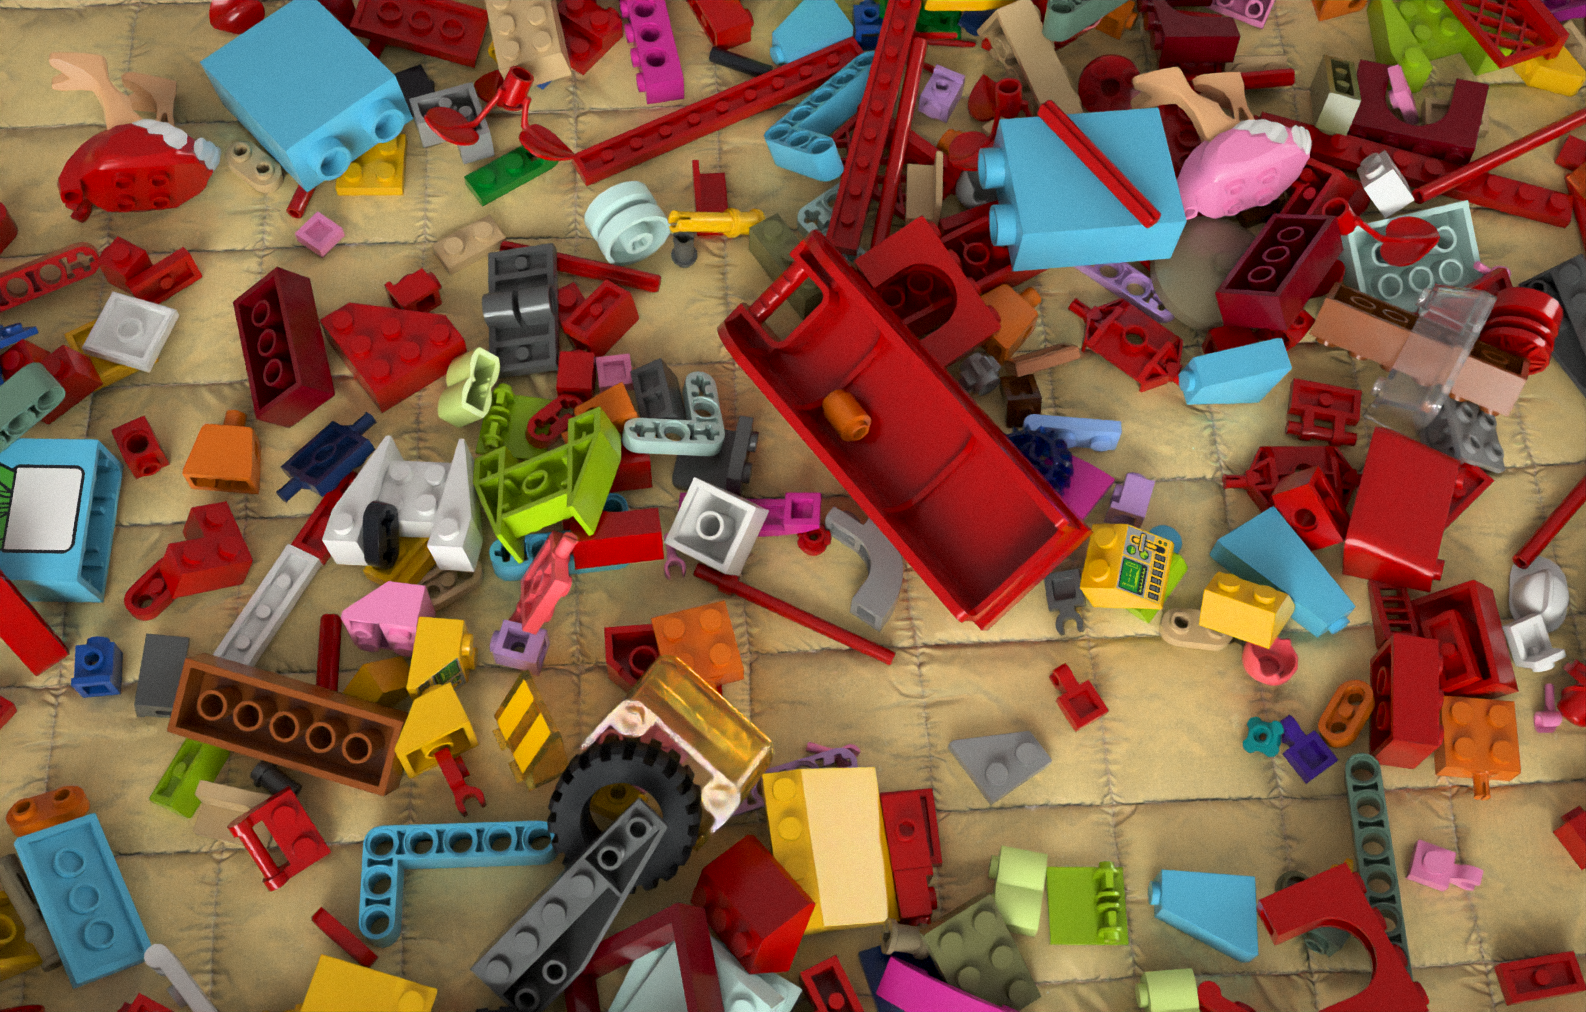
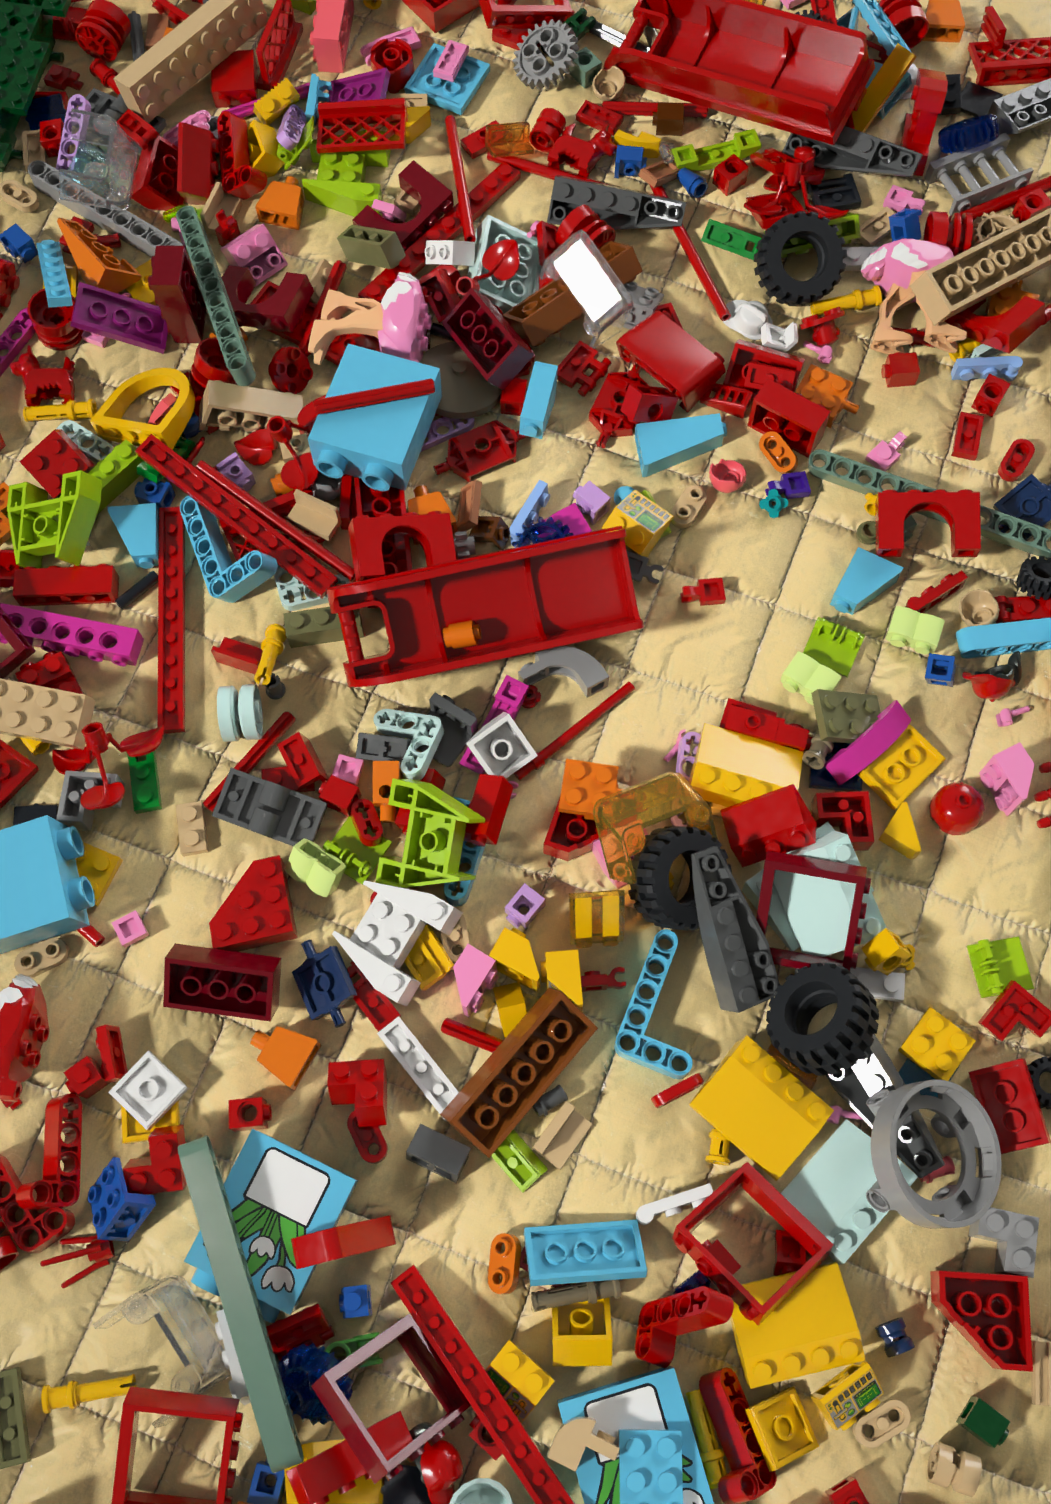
camera: 60 degrees left, 5 degrees up
blue brick [71,636,123,698] -> none
red plate [227,786,331,891] -> none
black beam [363,500,399,570] -> none
red brick [384,268,442,313] -> none
coral plate [508,530,578,635] -> none
light grey wing [948,731,1052,805] -> none
yellow slope [1199,571,1295,649] -> none

